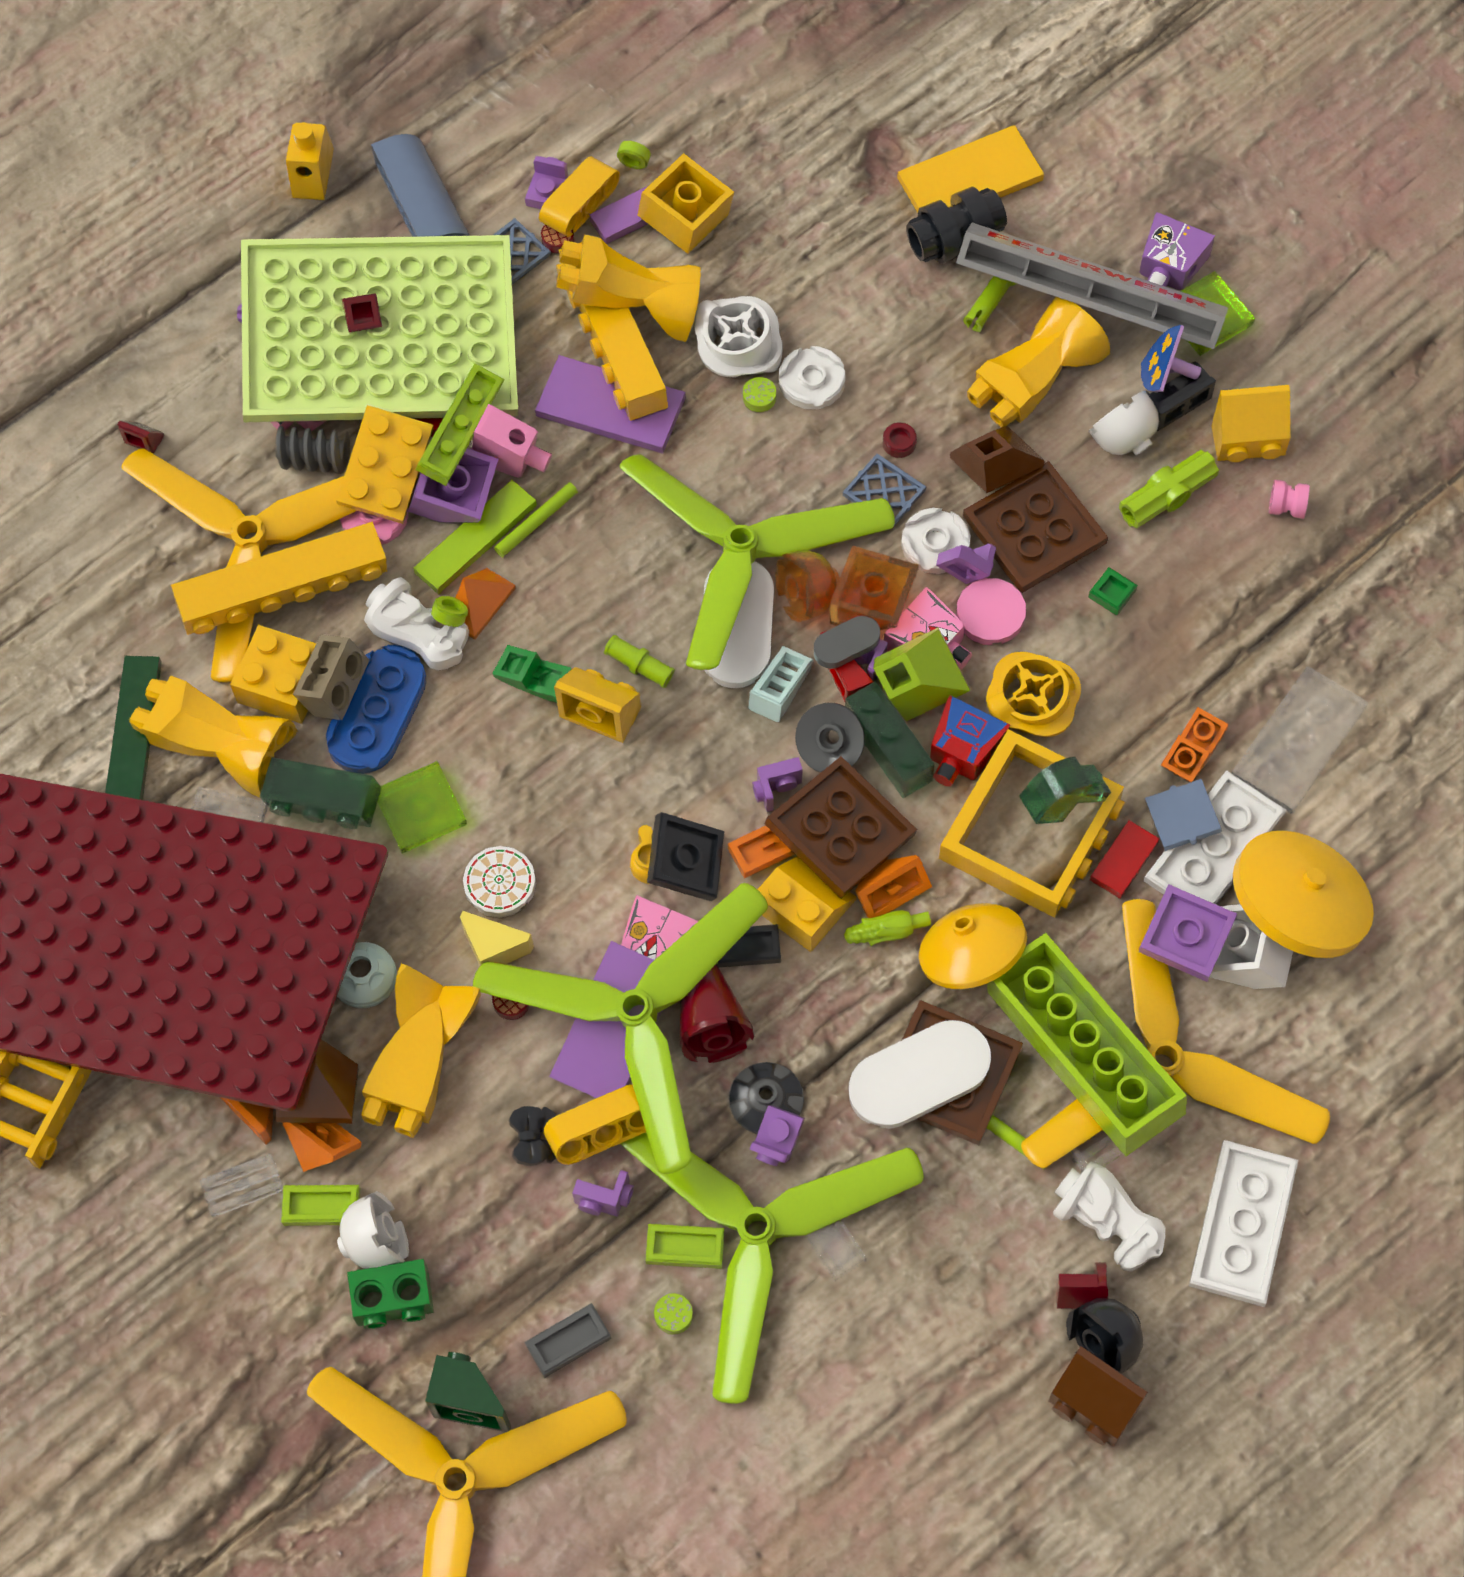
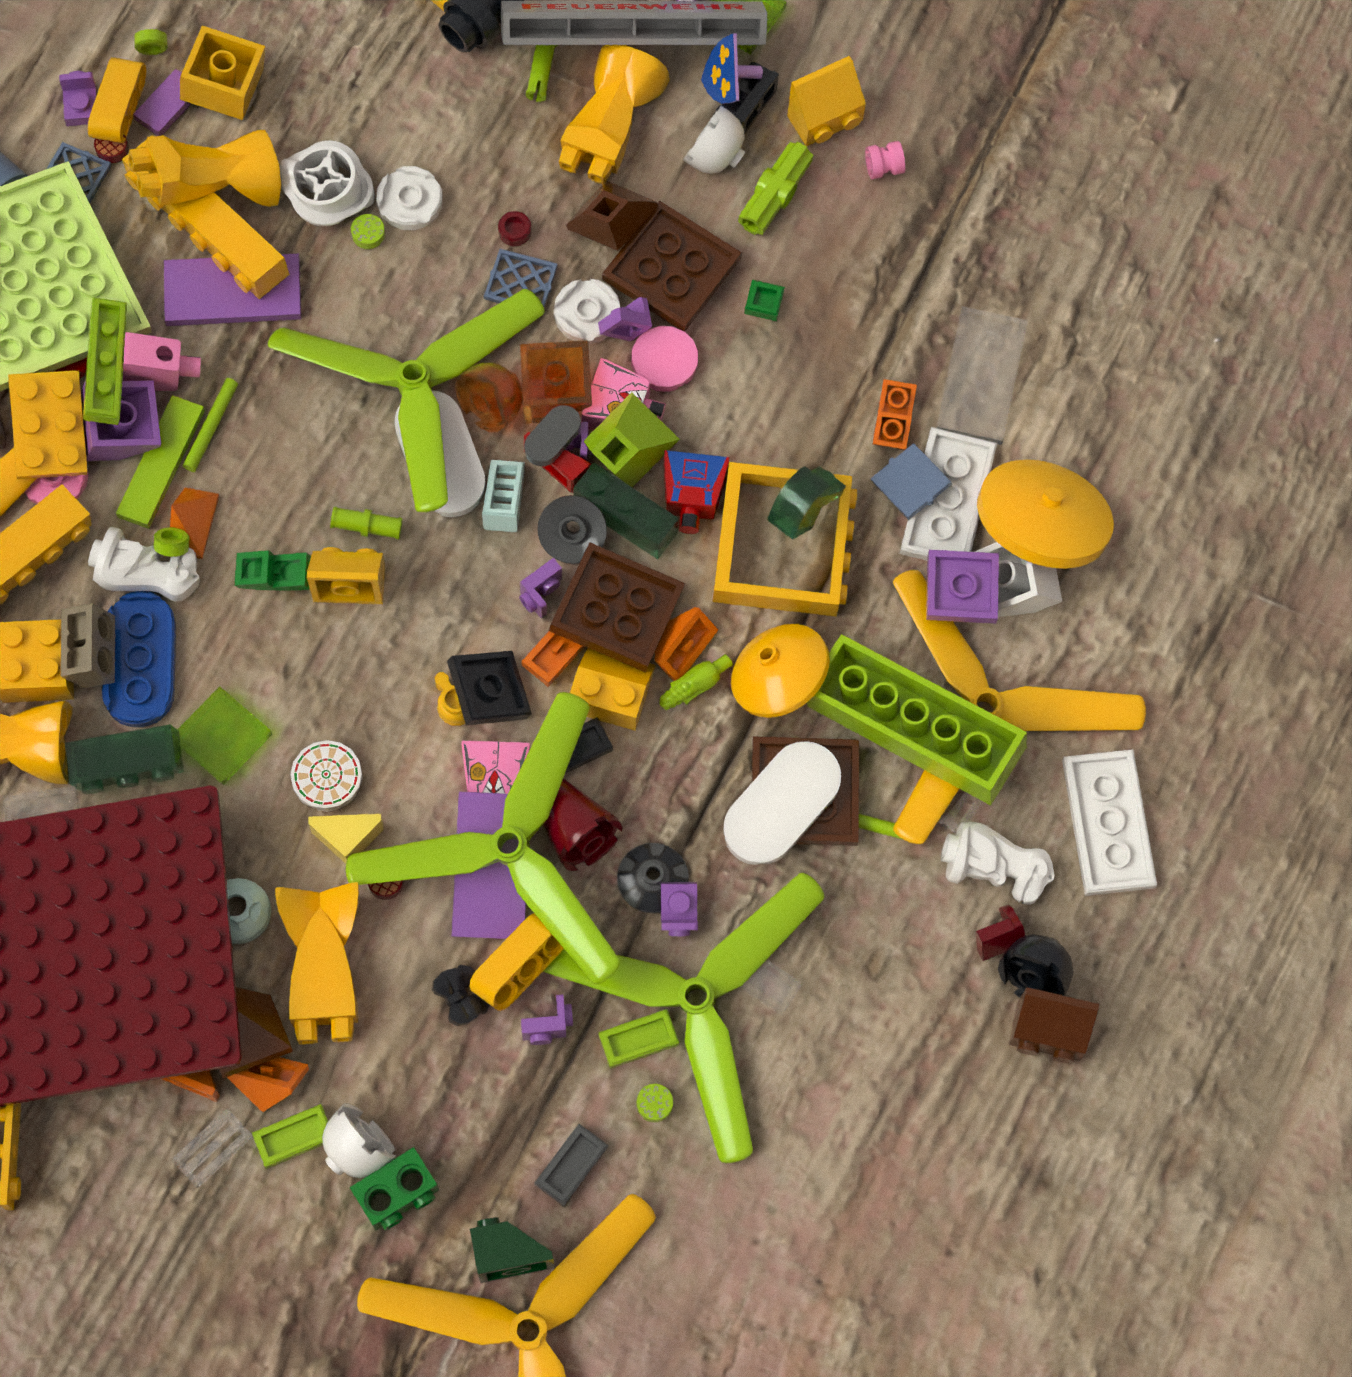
camera: 30 degrees left, 5 degrees up
yellow piece [986,652,1081,737] -> none
red tile [1090,820,1160,899] -> none

